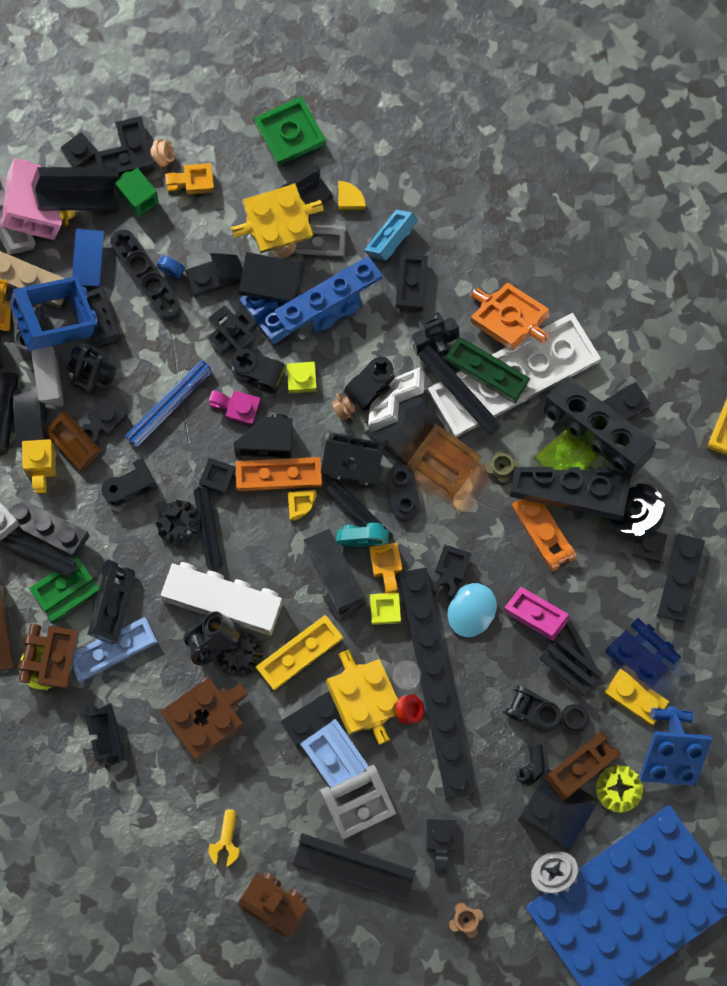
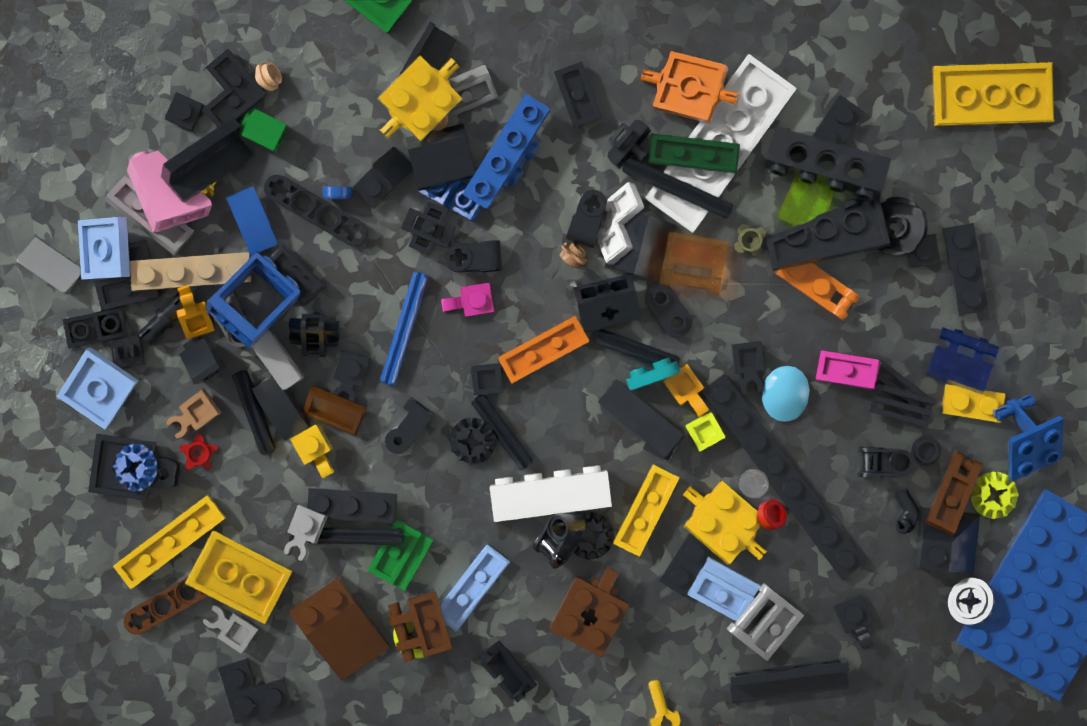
camera: 25 degrees left, 15 degrees up
black plate [87,559,135,645] -> none
light orange plate [166,163,214,195] -> none
black slope [234,414,293,459] -> none
neon yellow plate [287,362,317,394] -> none
yellow tile [288,490,316,522] -> none
yellow tile [338,181,366,210] -> none
dark azure plate [364,210,418,261] -> none
medium nougat plate [449,903,483,938] -> none

